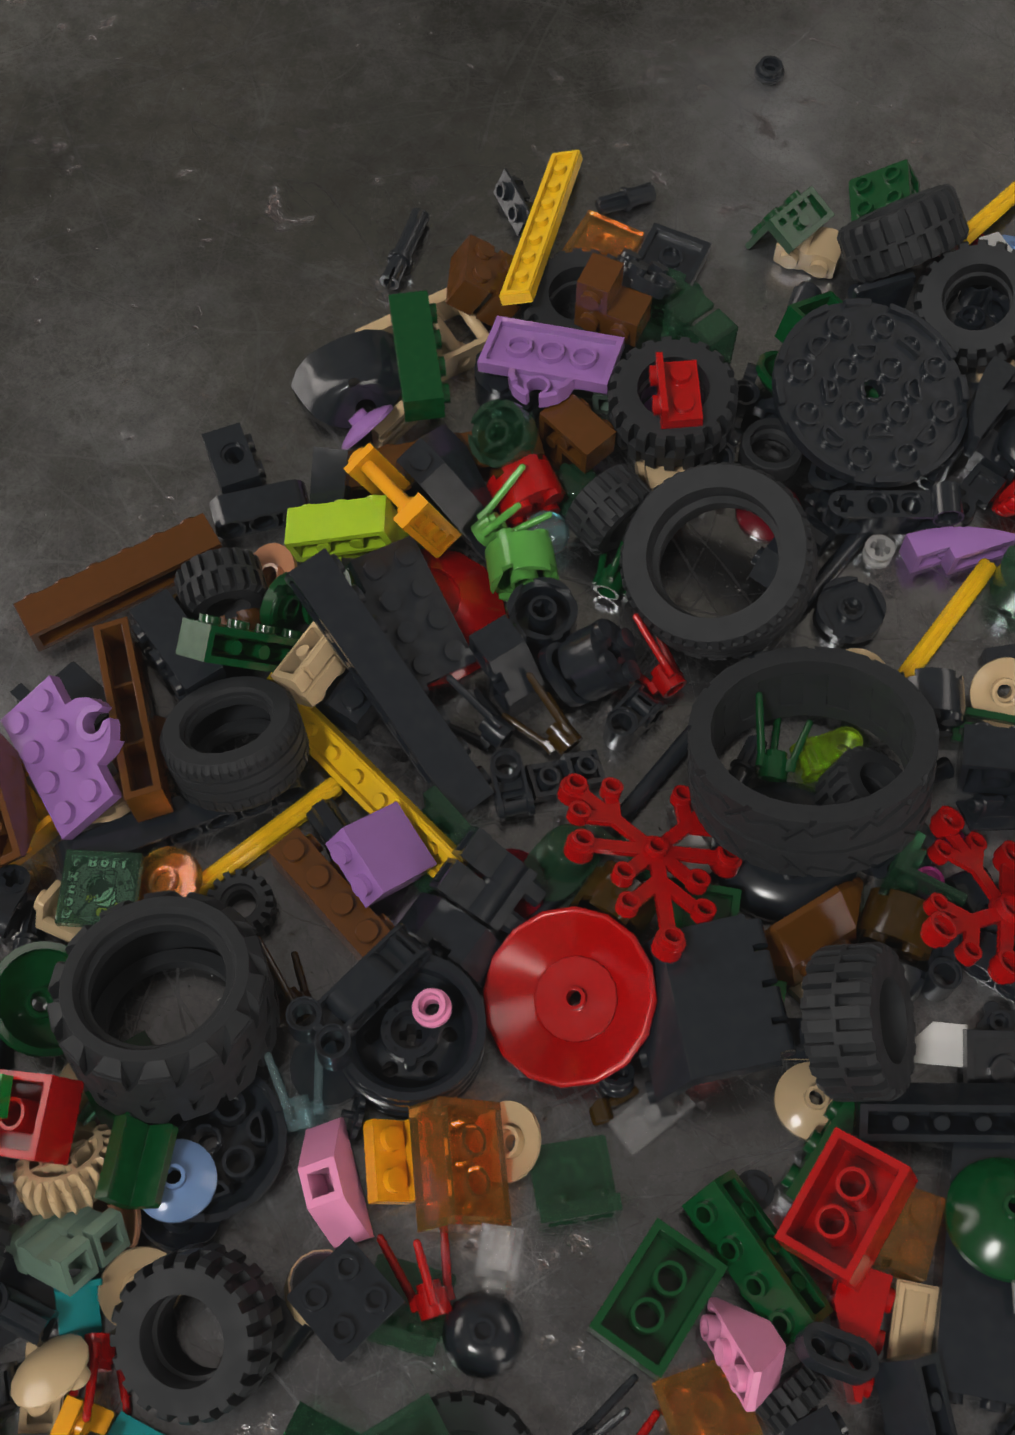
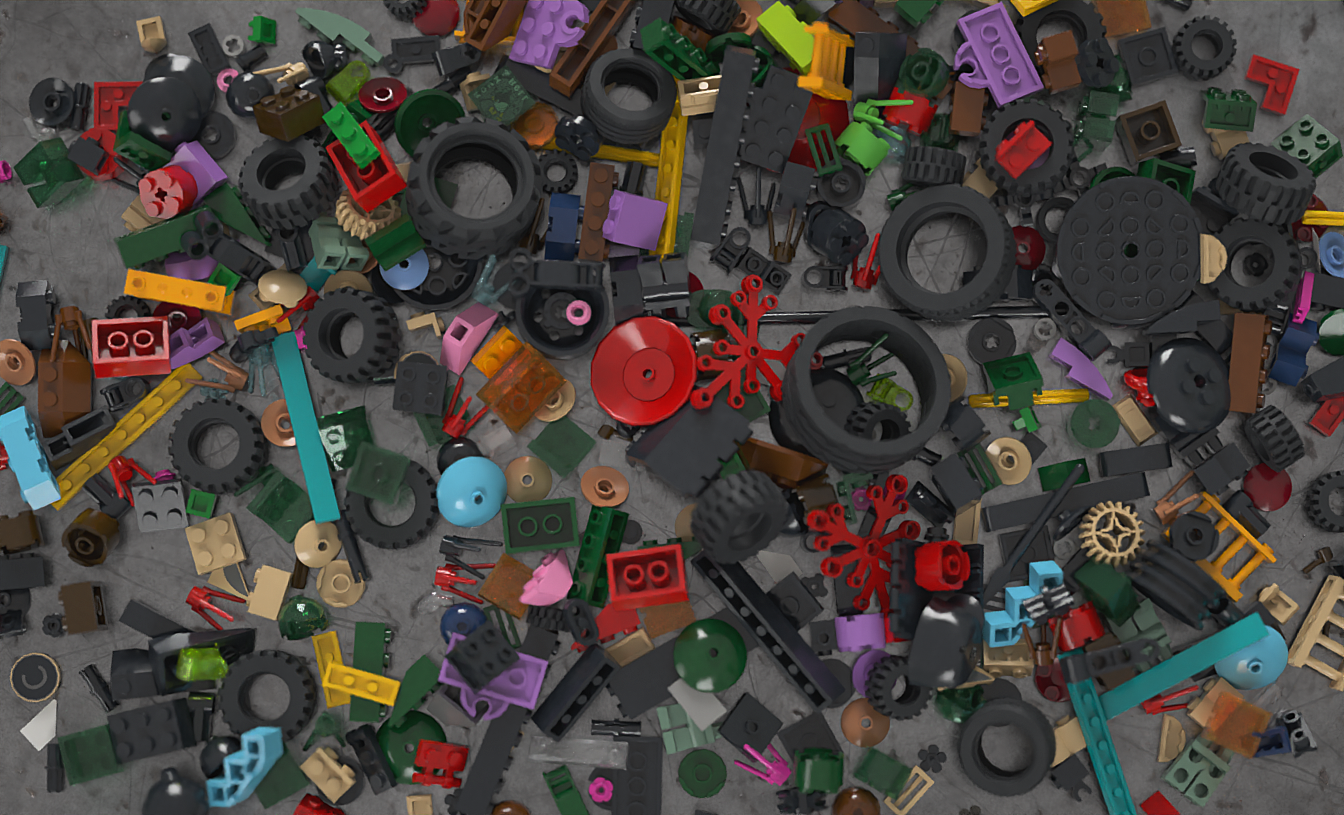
camera: 45 degrees right, 20 degrees up
none -> dark pink plate [294,326,307,349]
none -> tan bracket [406,312,446,339]
none -> medium azure dish [436,457,507,527]
none -> tan dish [504,456,552,503]
none -> dark blue brick [544,192,585,261]
none -> black plate [555,115,603,161]
none -> nougat dish [580,466,629,508]
none -> dark green tile [805,123,843,177]
none -> dark green panel [982,352,1044,410]
none -> green tile [1012,406,1042,433]
none -> dark brown brick [1114,100,1182,166]
none -> black tyre [1171,15,1237,81]
none -> tan tile [1200,234,1227,284]
none -> red plate [1244,54,1300,116]

